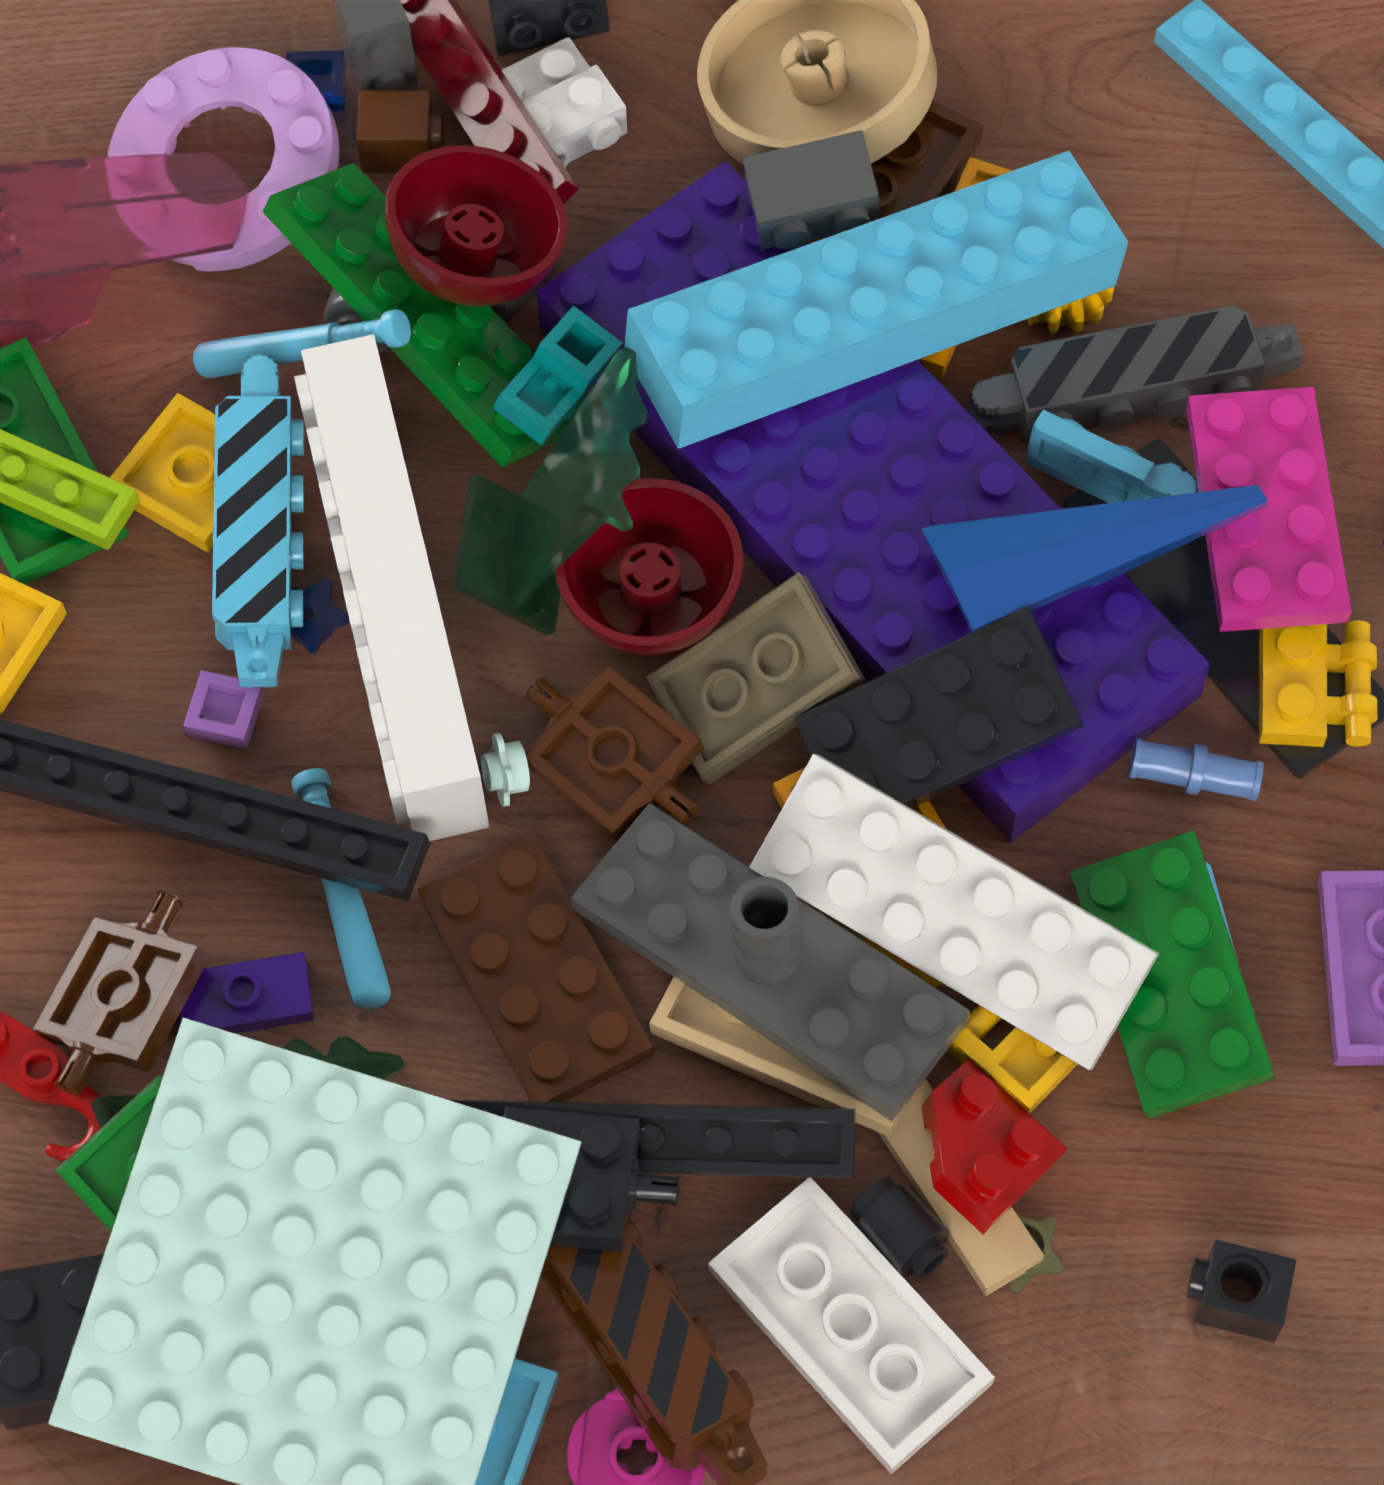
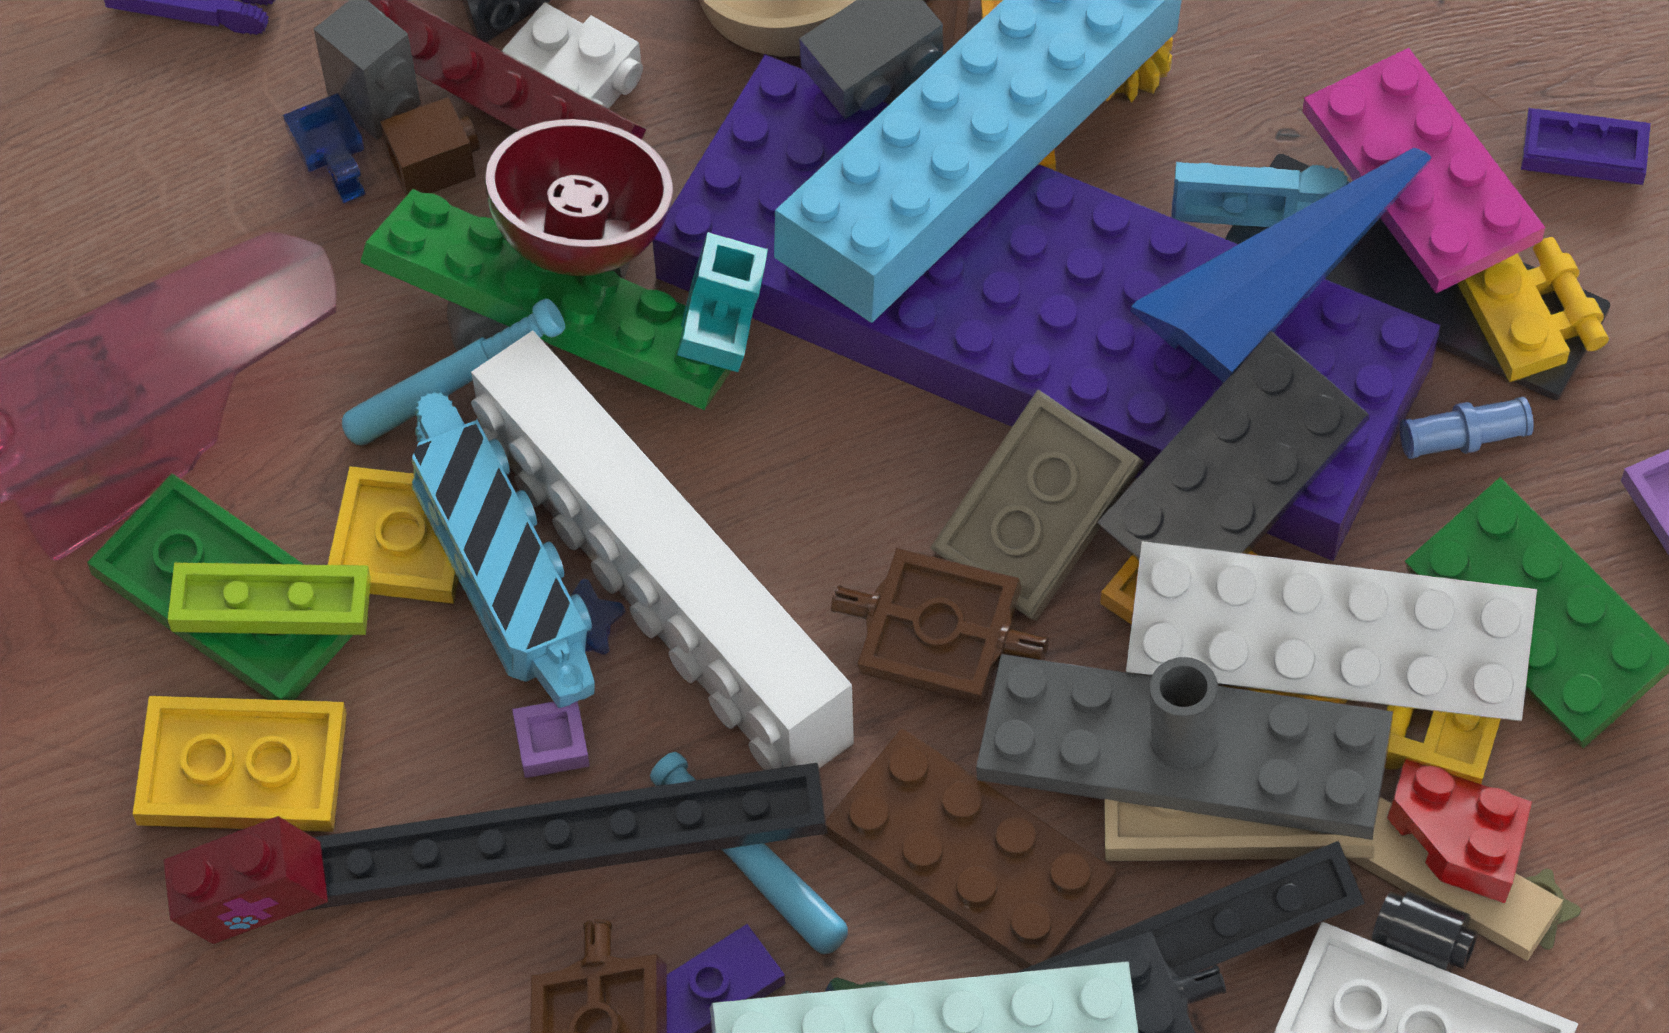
camera: 25 degrees left, 5 degrees down
lavender plate [107,47,340,272] -> none
clear green piece [452,347,647,636] -> none
light aqua plate [480,733,530,807] -> none
dark red piece [555,478,743,655] -> none
dark grey hinge [968,305,1304,442] -> none

